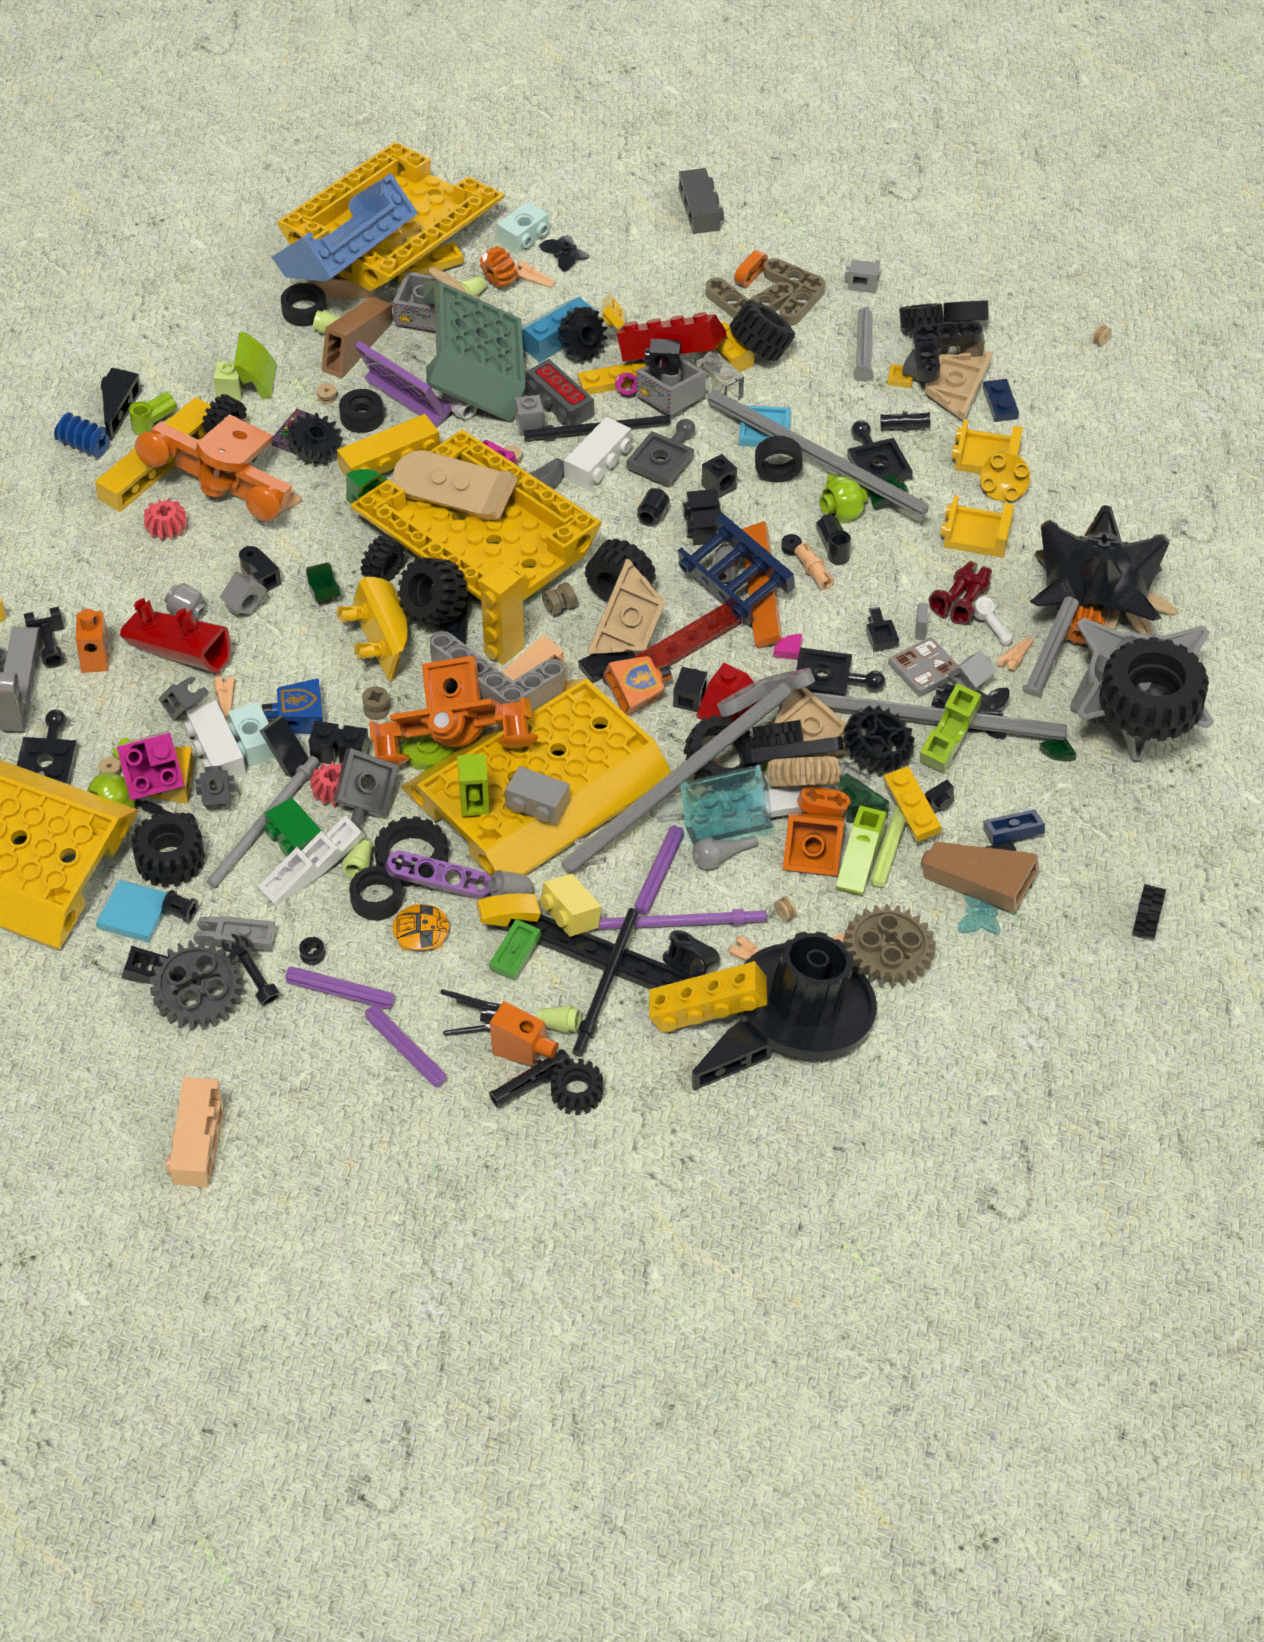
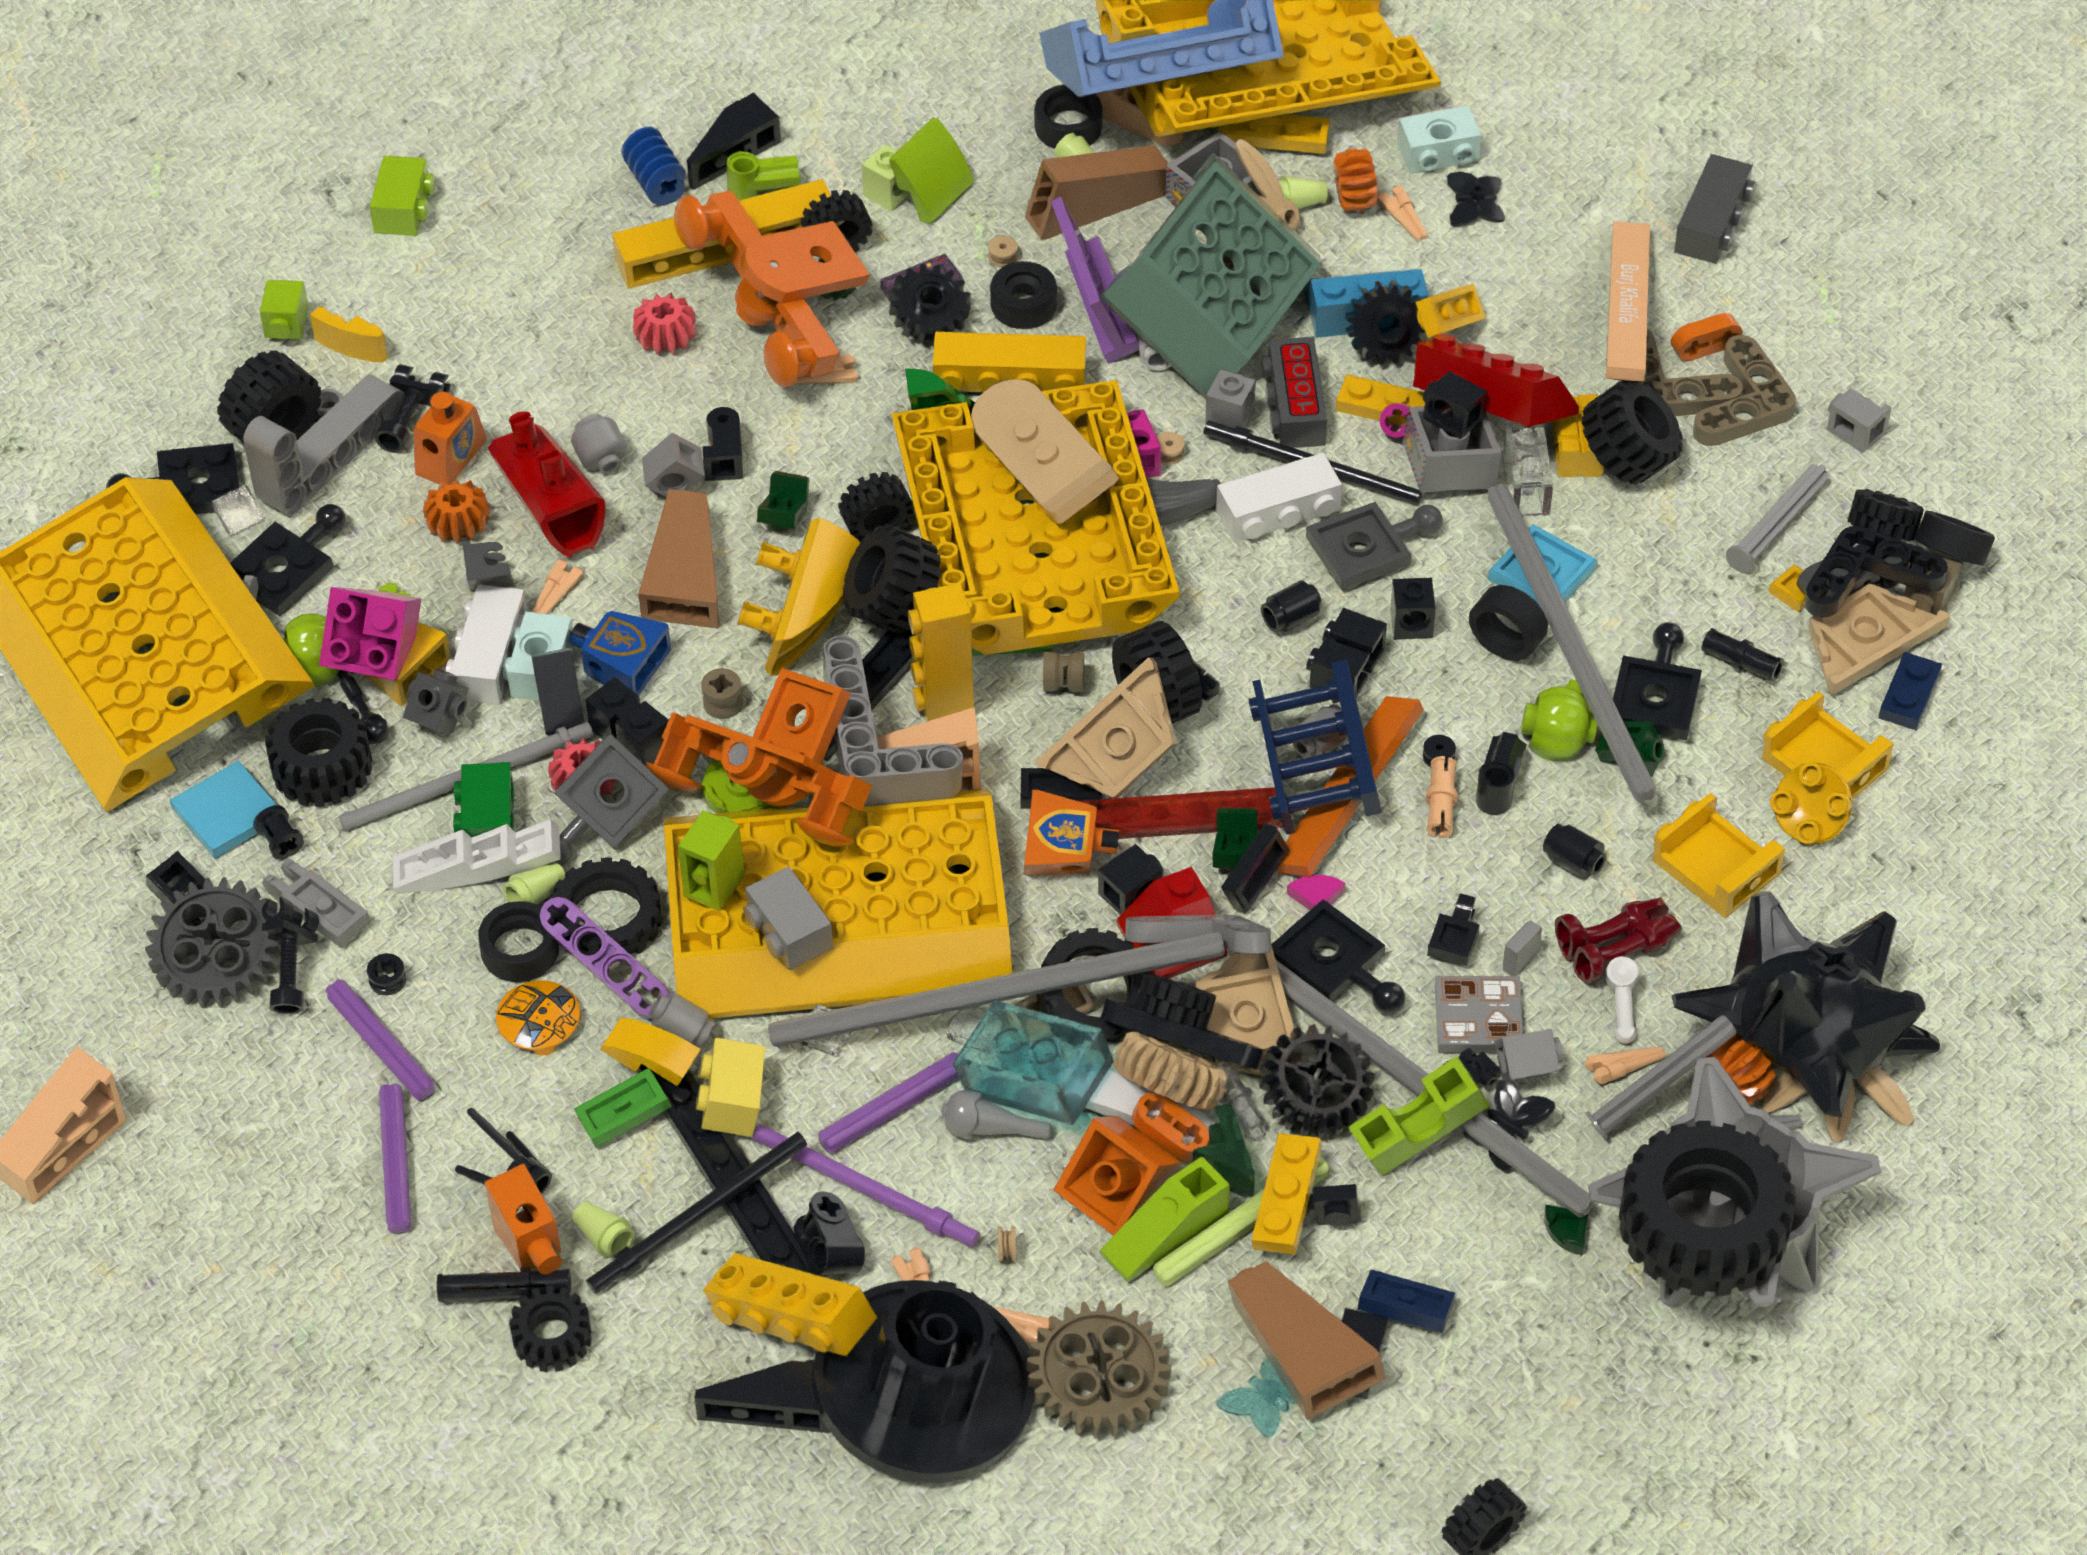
camera: 35 degrees right, 0 degrees up
none -> orange gear [423,478,490,544]
none -> medium nougat slope [638,489,720,629]
none -> dark green bracket [1212,807,1258,871]
none -> black tile [1221,823,1290,914]
none -> black brick [1543,823,1606,879]
none -> light nougat tile [1606,221,1650,382]

